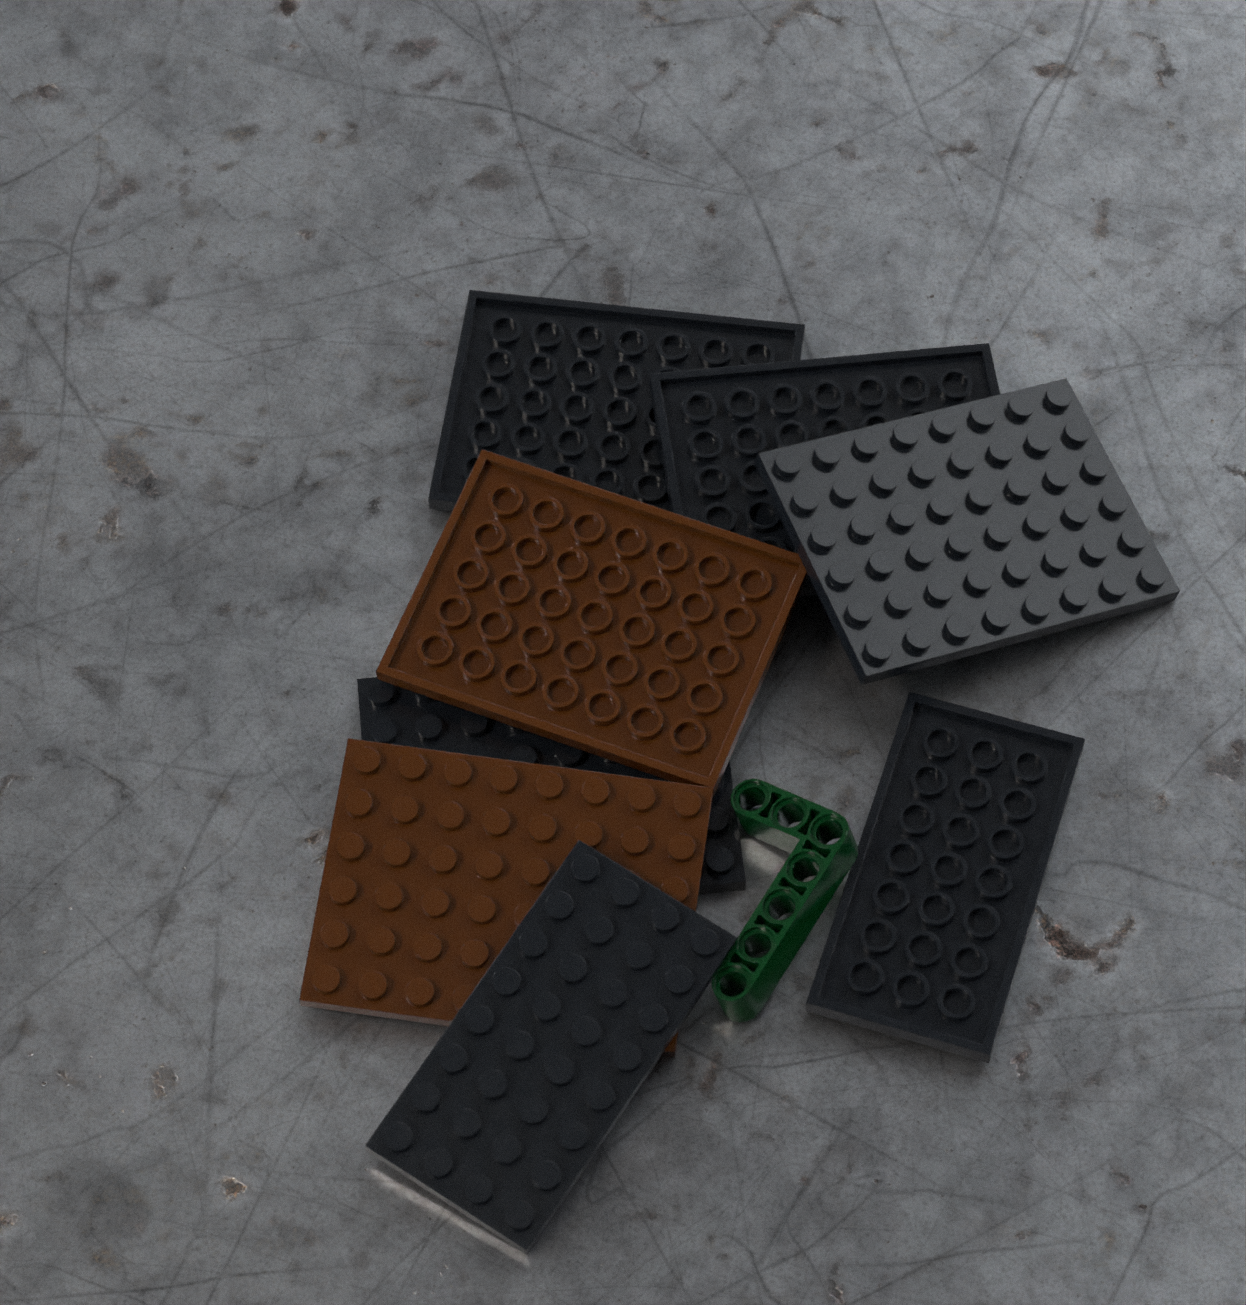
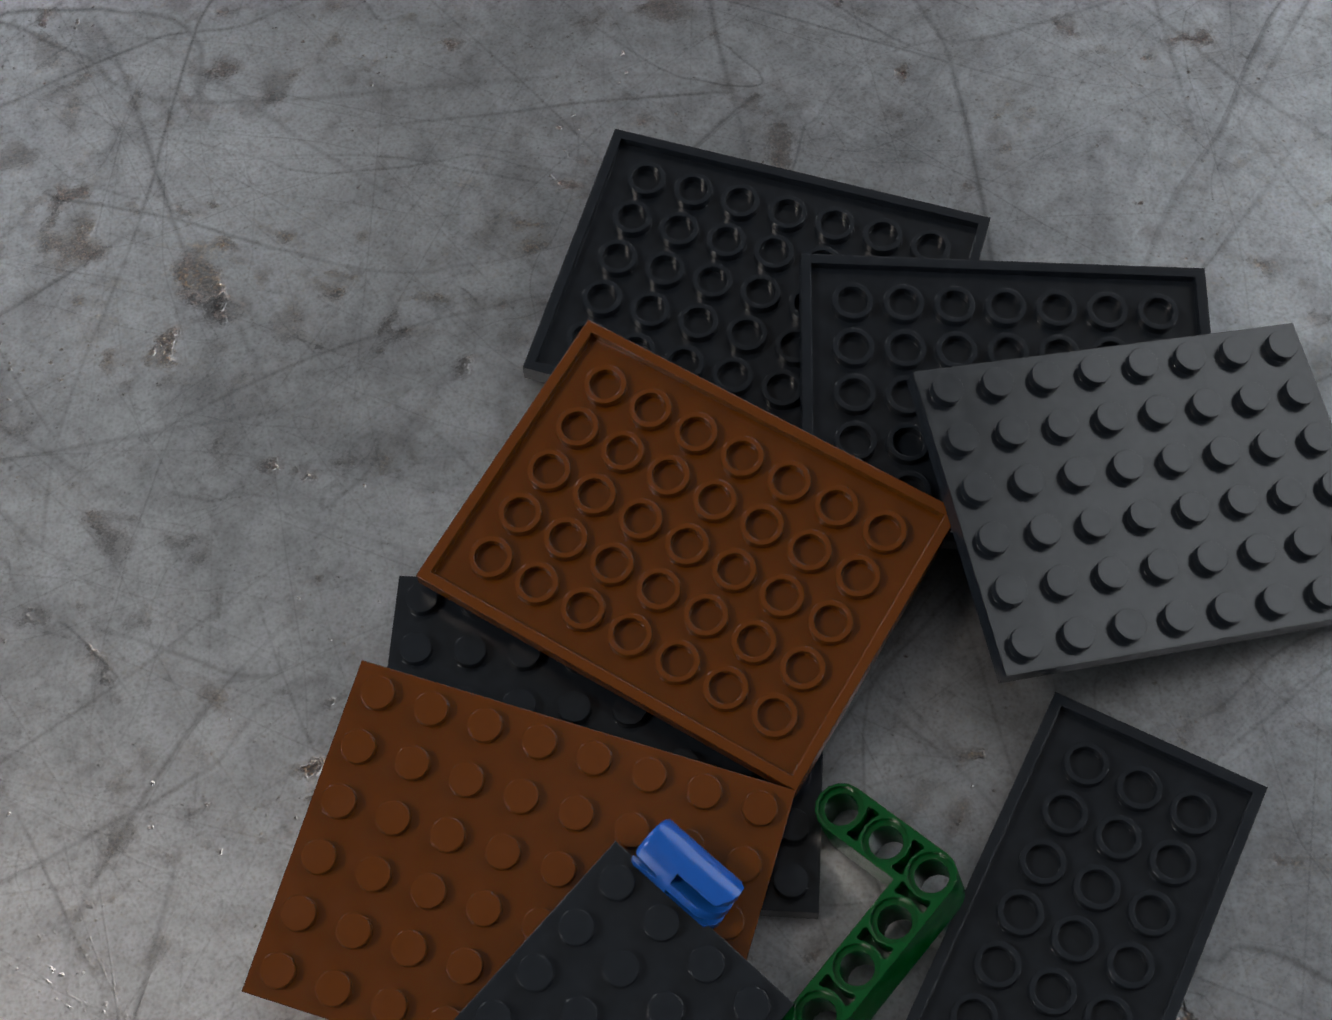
camera: 10 degrees right, 5 degrees up
none -> blue arm [631,819,744,929]

